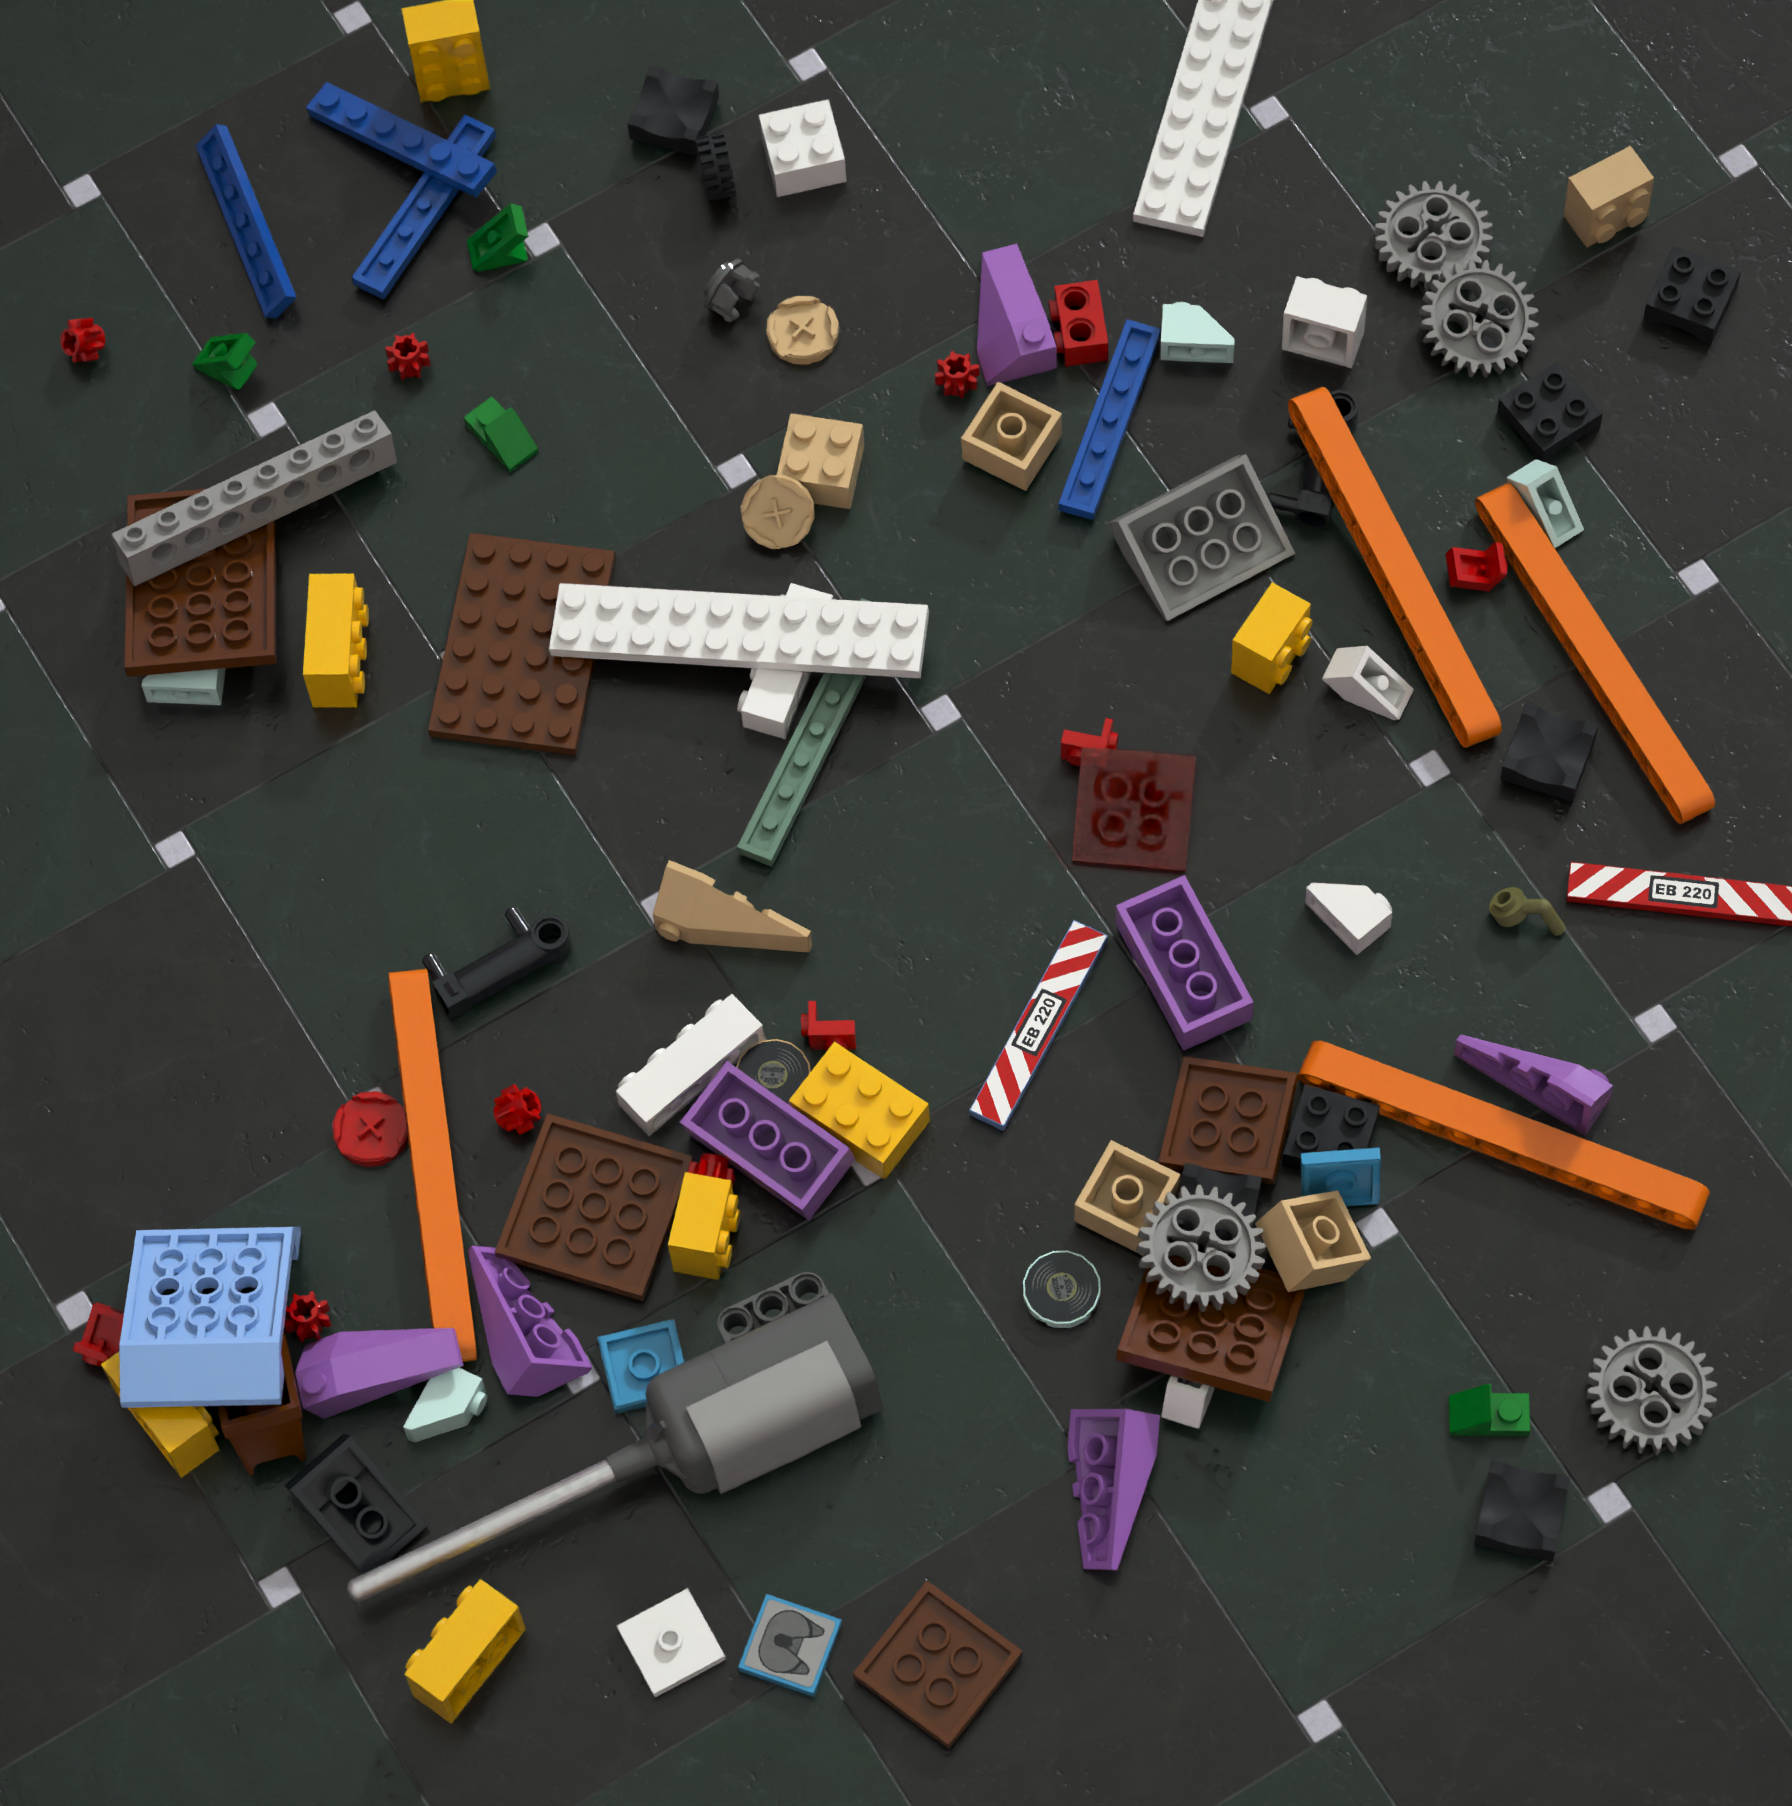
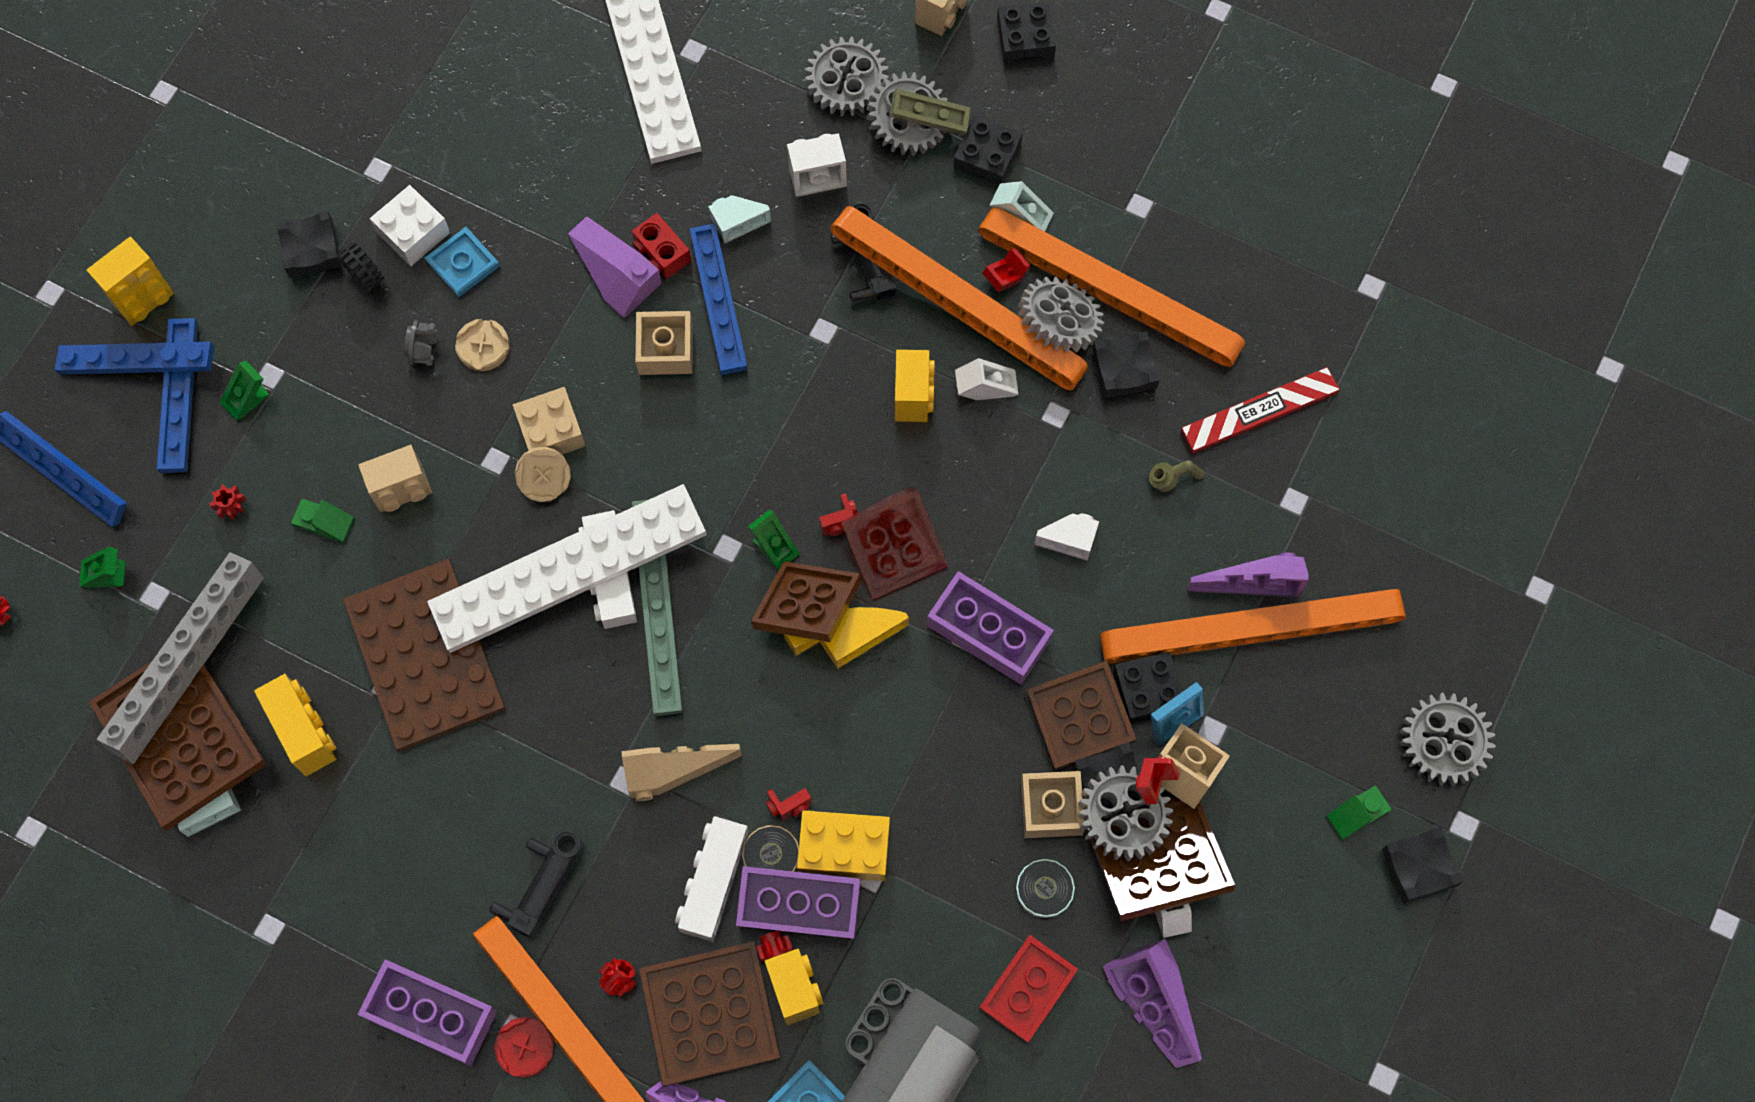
camera: 35 degrees left, 5 degrees up
red gear [934,351,980,399] -> none
tile [969,920,1108,1131] -> none
light grey slope [1107,454,1295,621] -> none
none -> medium lavender brick [357,959,498,1066]
none -> tan brick [358,445,432,513]
none -> dark azure tile [424,227,500,298]
none -> green slope [748,510,800,571]
none -> reddish brown plate [751,561,862,642]
none -> yellow slope [784,607,909,669]
none -> olive plate [890,88,970,135]
none -> red plate [979,935,1078,1044]
none -> light grey gear [1018,277,1104,353]
none -> red bracket [1136,757,1179,804]

